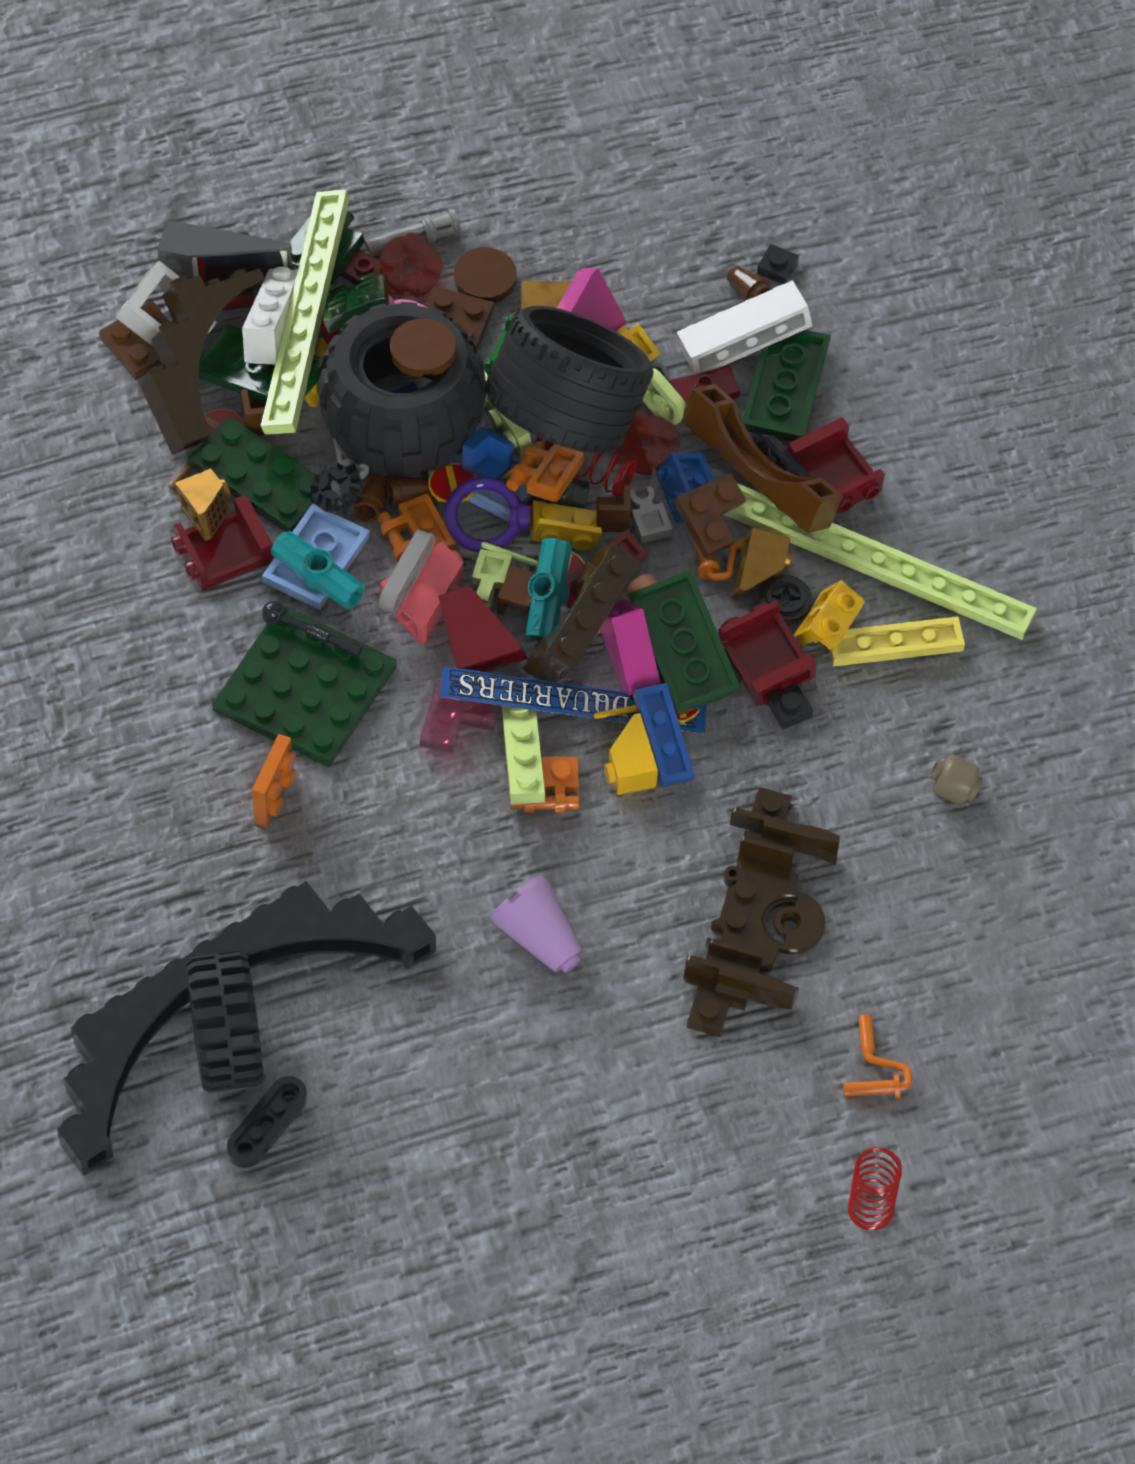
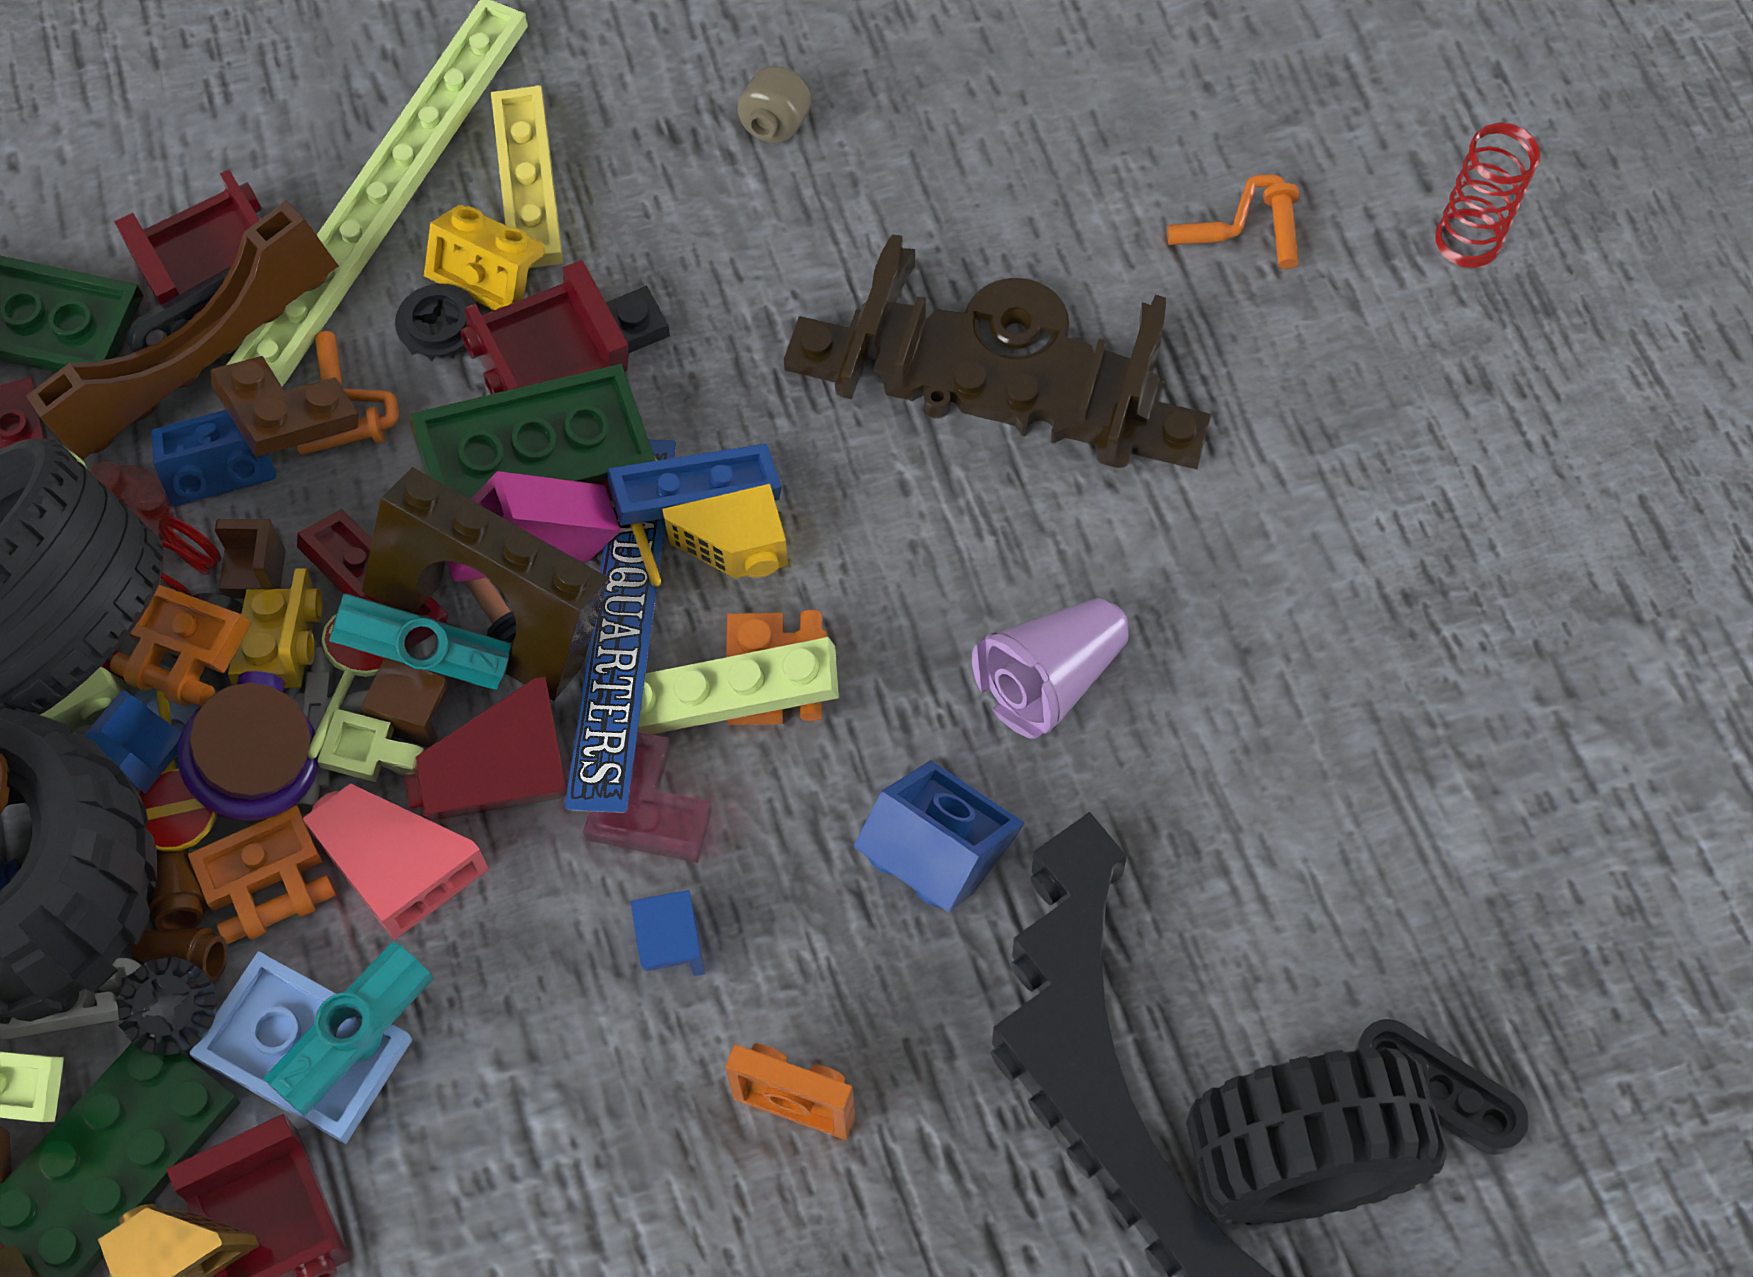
camera: 85 degrees left, 5 degrees up
dark green plate [212,605,397,768] -> none
black piece [262,601,363,658] -> none
light grey beam [378,529,435,614] -> none
light grey plate [630,486,673,544] -> none
pearl gold slope [731,528,792,599] -> none
none -> reddish brown tile [189,683,311,801]
none -> blue panel [630,890,705,976]
none -> blue slope [853,760,1024,913]

